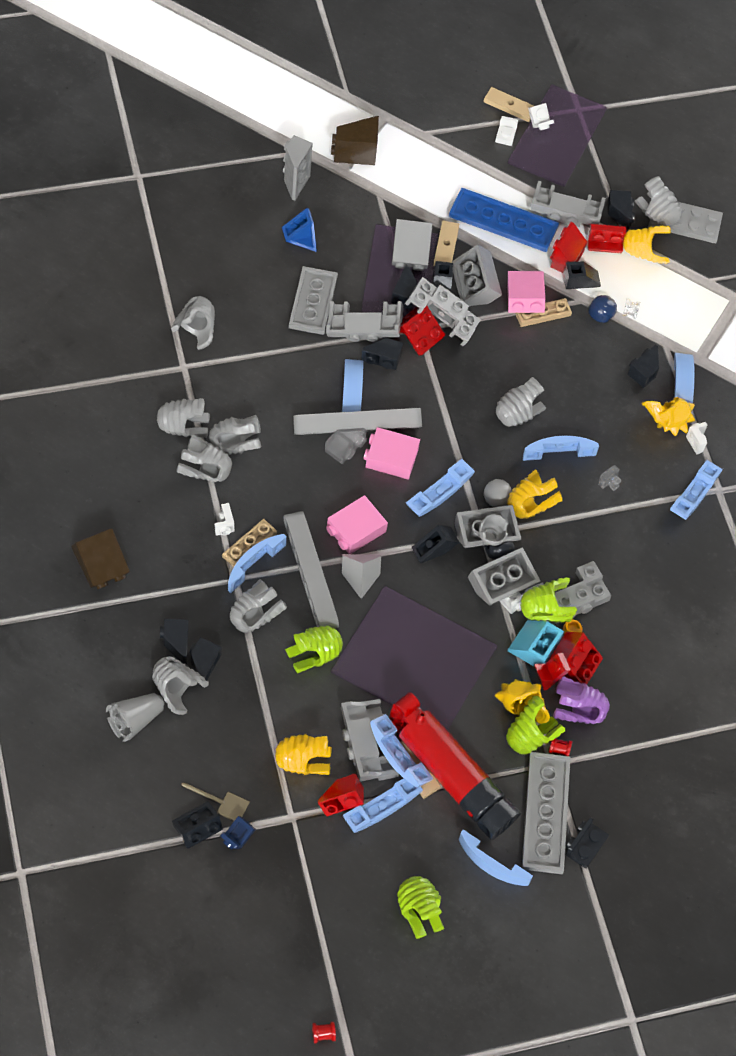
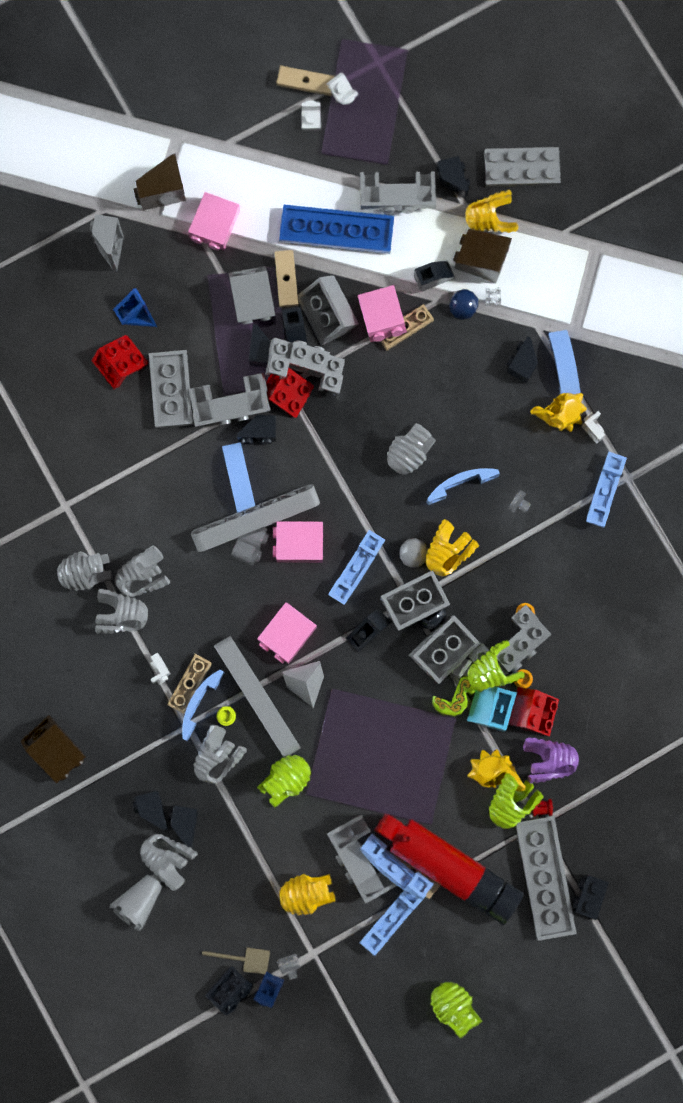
camera: 10 degrees left, 20 degrees up
light grey hair [171,296,215,350] -> none
red slope [318,774,364,817] -> none
light blue slope [459,830,533,886] -> none
light grey hair [479,514,508,546] -> none
red slope [534,653,571,690] -> none
red slope [550,222,587,273] -> none
red bracket [588,224,626,254] -> none
light grey hair [635,176,682,227] -> none
none -> red bracket [91,335,149,389]
none -> bright pink brick [188,192,240,250]
none -> neon yellow plate [216,706,236,726]
none -> clear tile [278,954,301,980]
none -> lime animal [432,676,475,717]
none -> dark brown slope [453,229,512,283]

